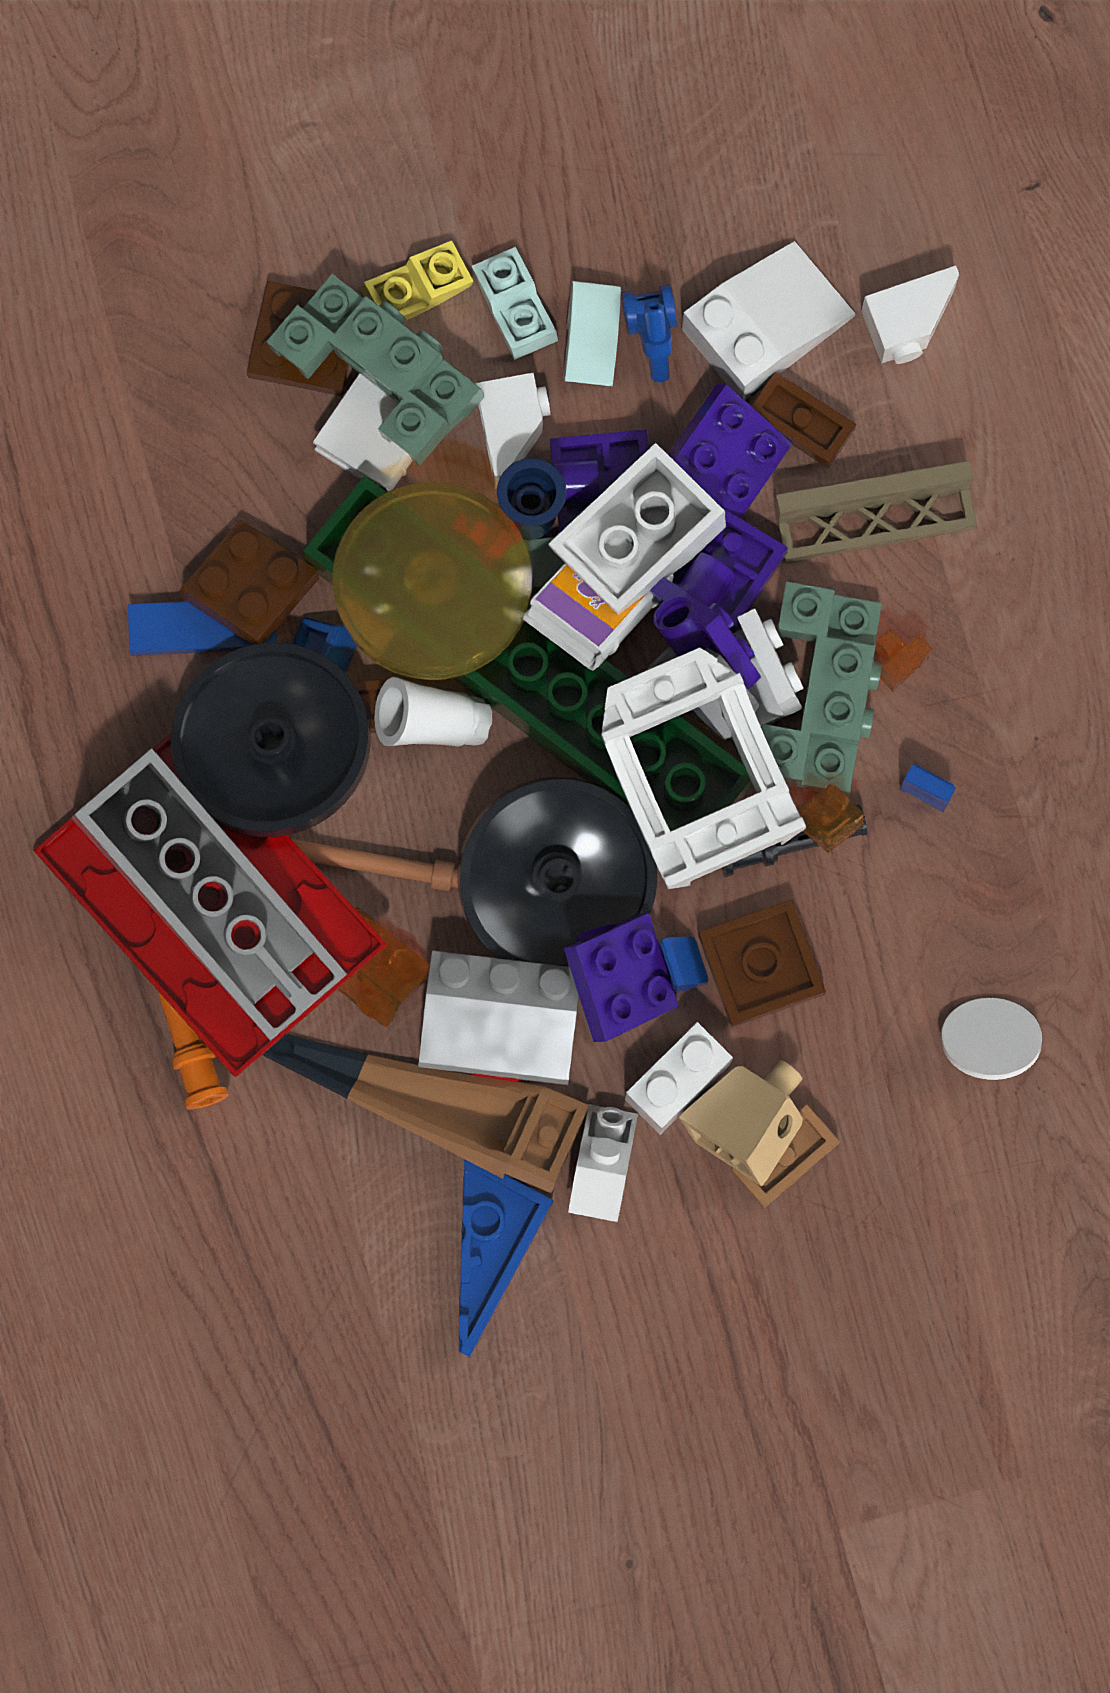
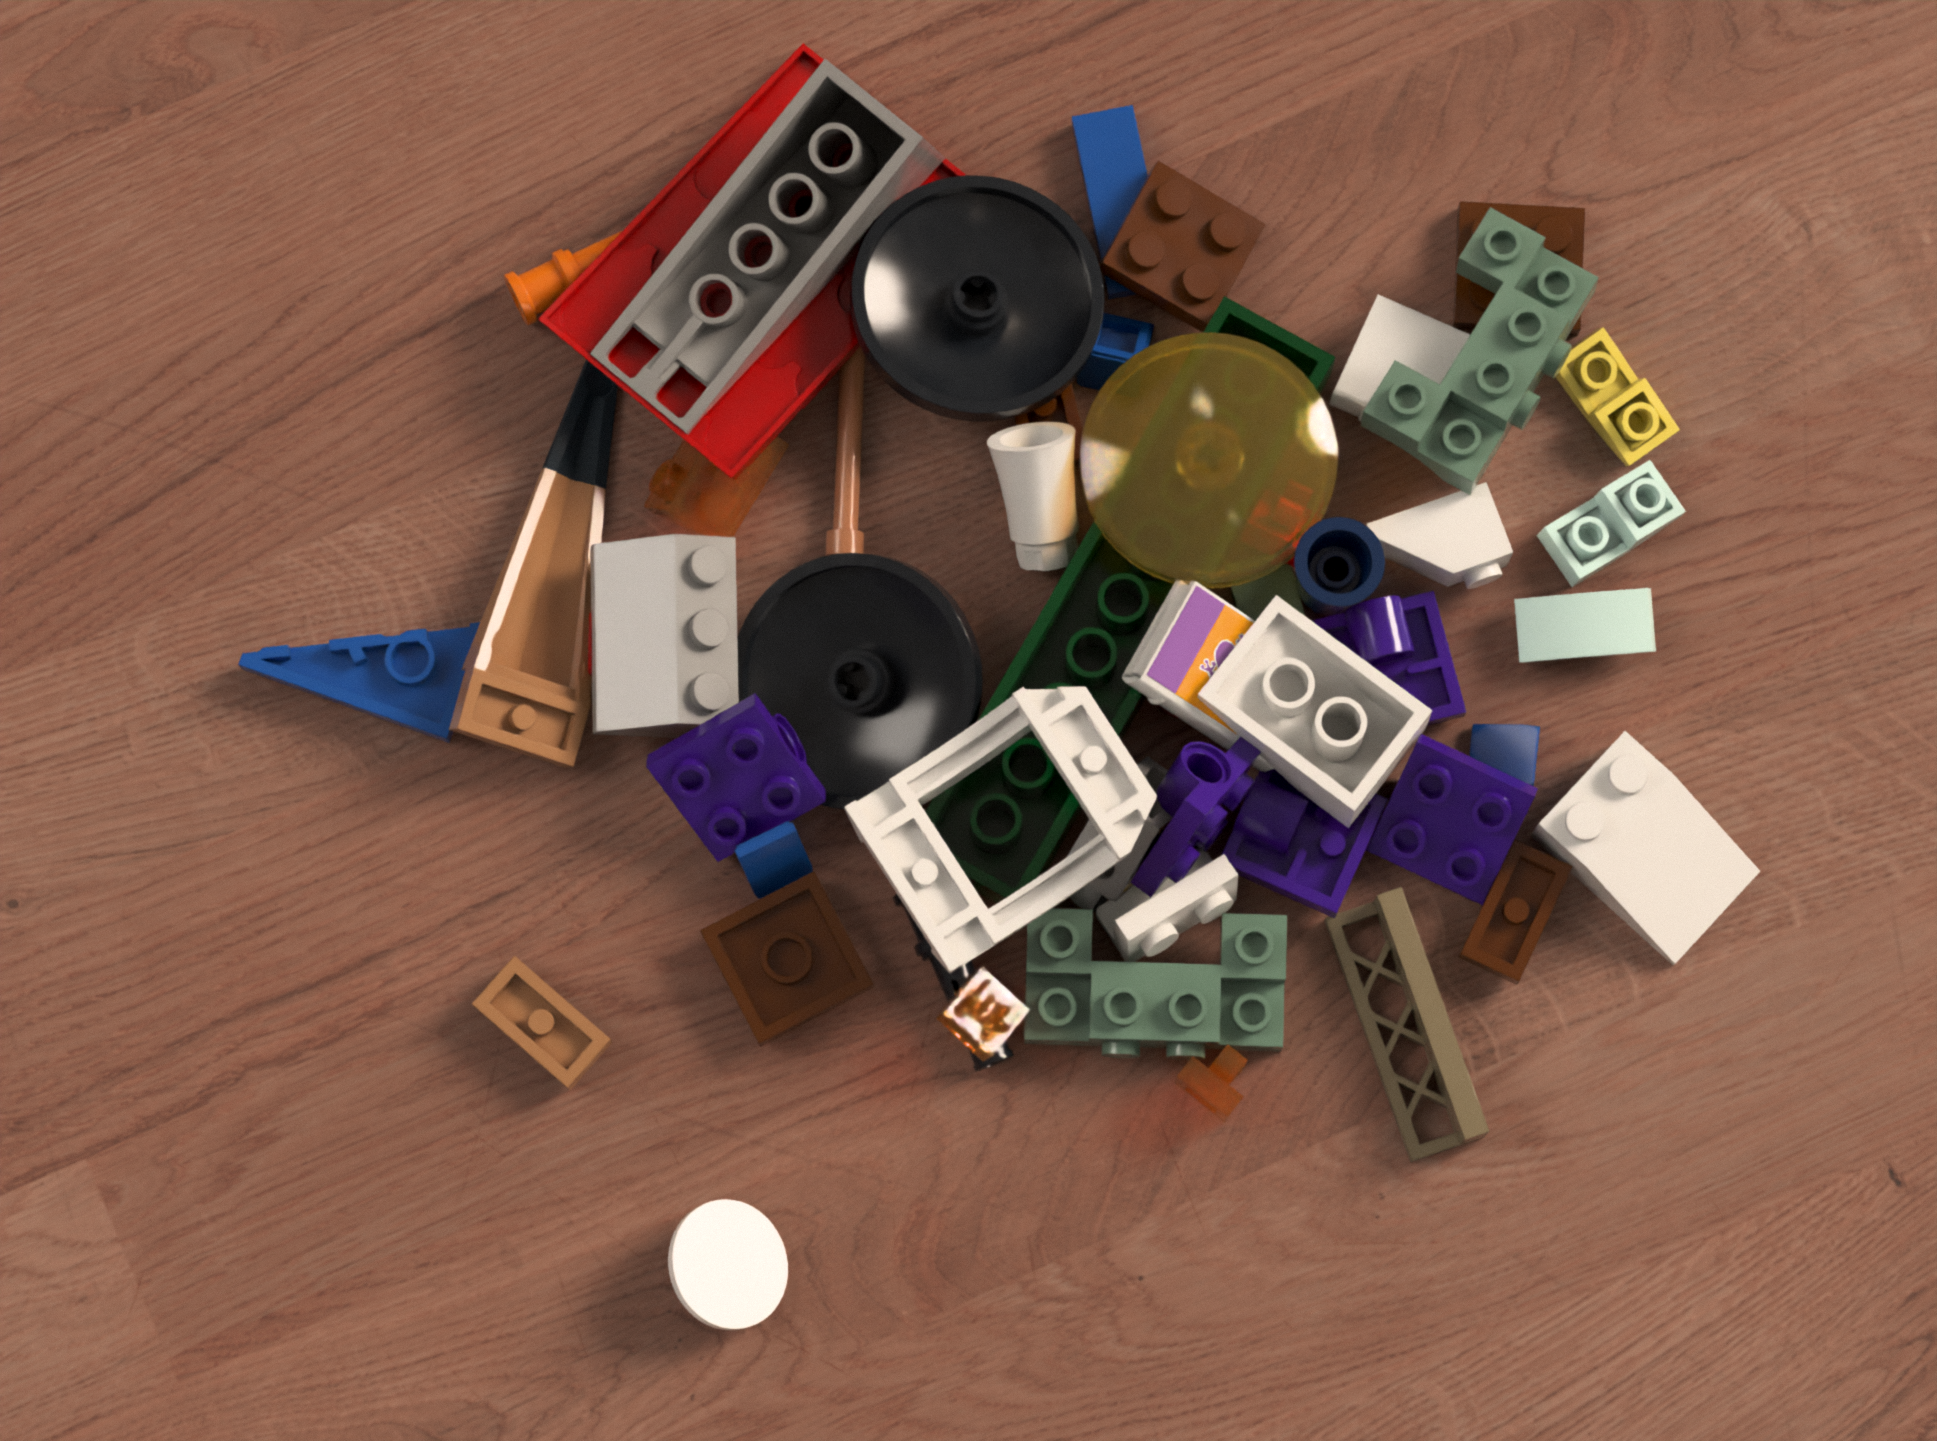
camera: 85 degrees right, 0 degrees up
white slope [568,1104,638,1222] -> none
blue piece [621,284,677,383] -> none
white brick [625,1022,733,1135] -> none
tan torso [679,1060,803,1186] -> none
white slope [861,266,959,364] -> none
blue tile [900,764,956,812] -> none
none -> blue slope [1469,724,1540,786]

